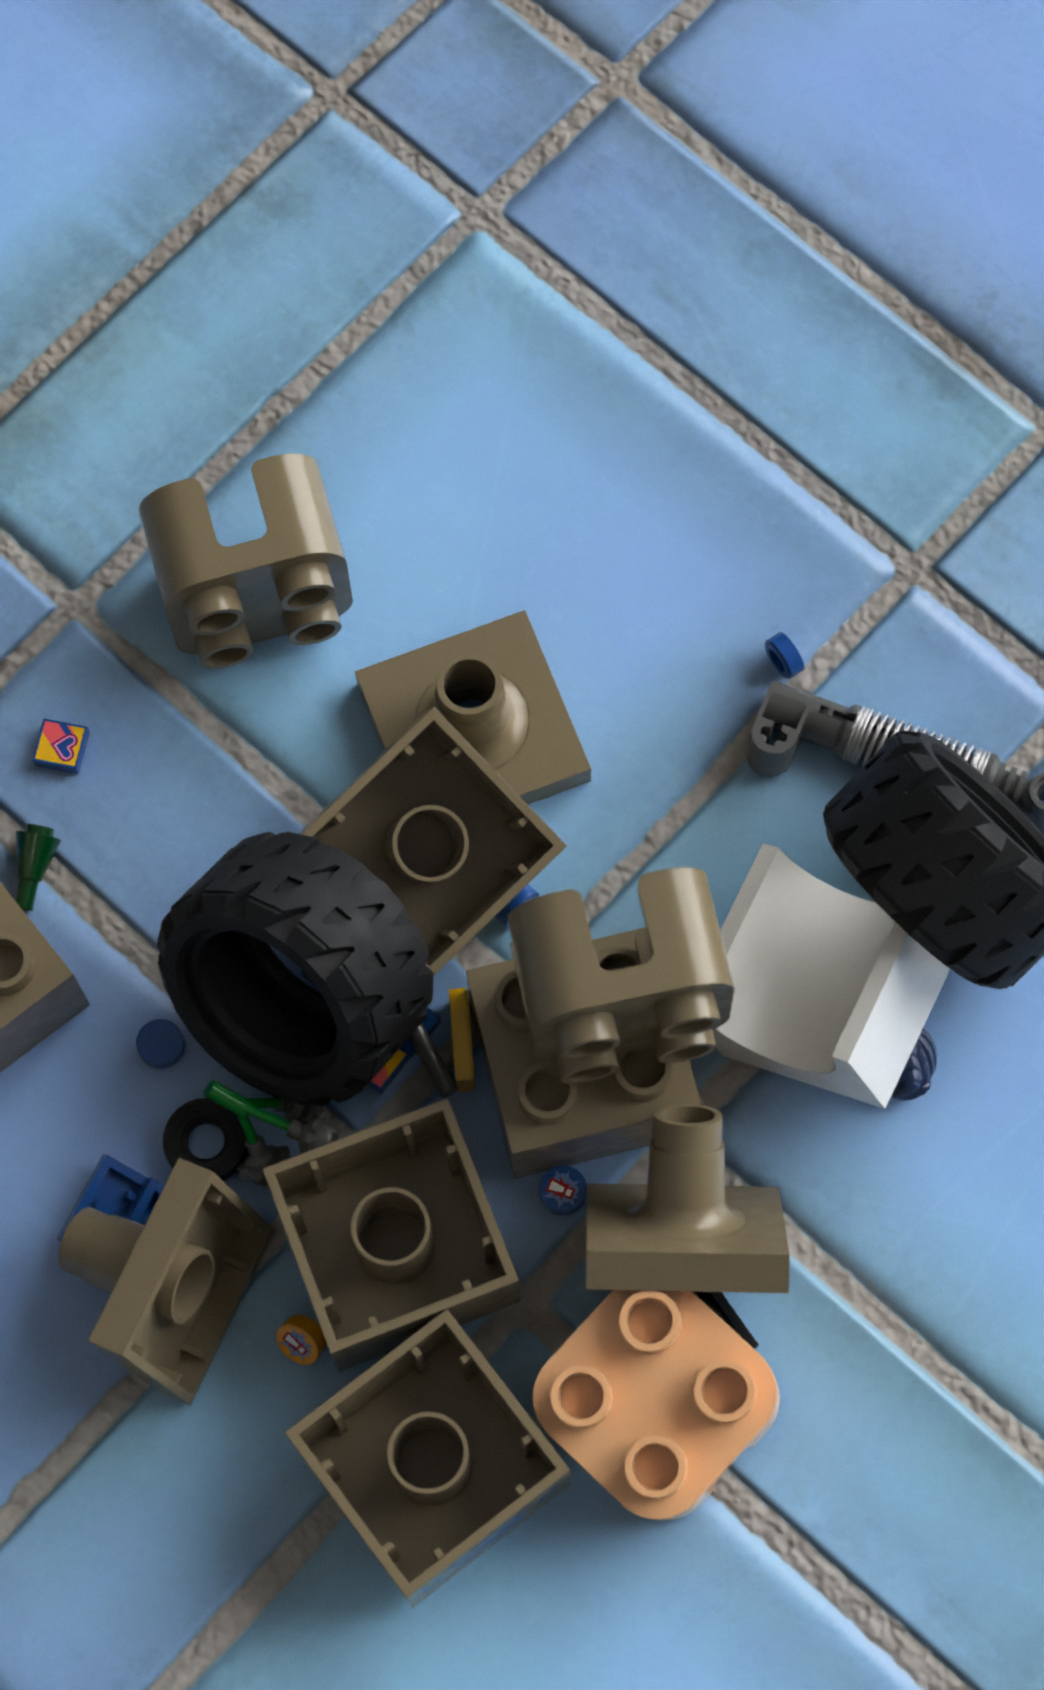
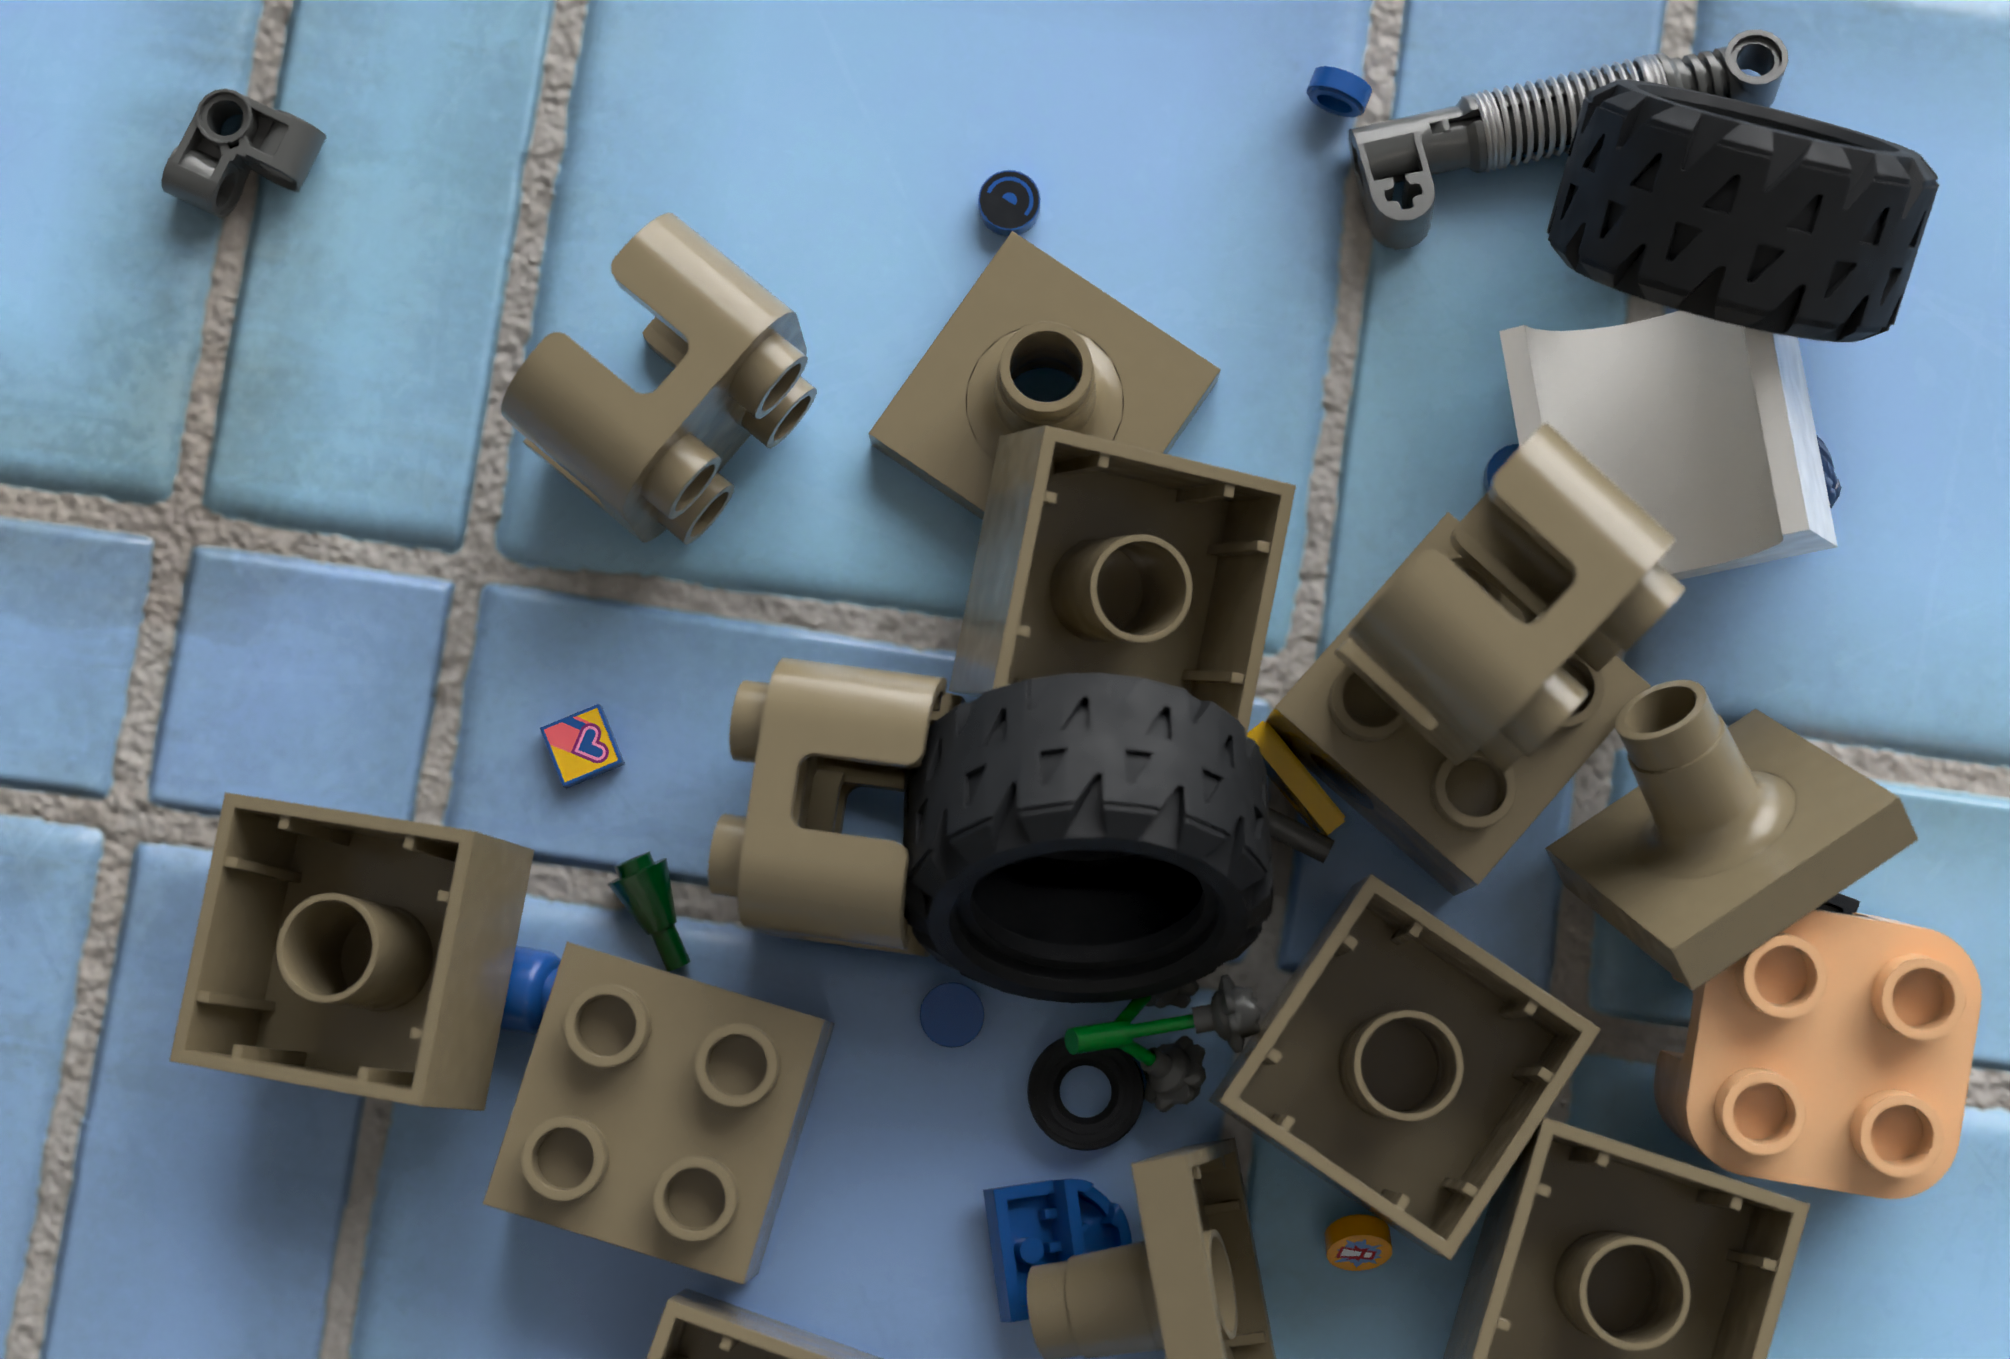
camera: 35 degrees left, 10 degrees up
blue tile [539,1165,587,1216] -> none
none -> dark grey piece [161,89,327,218]
none -> dark tan piece [708,658,966,957]
none -> black tile [978,170,1040,236]

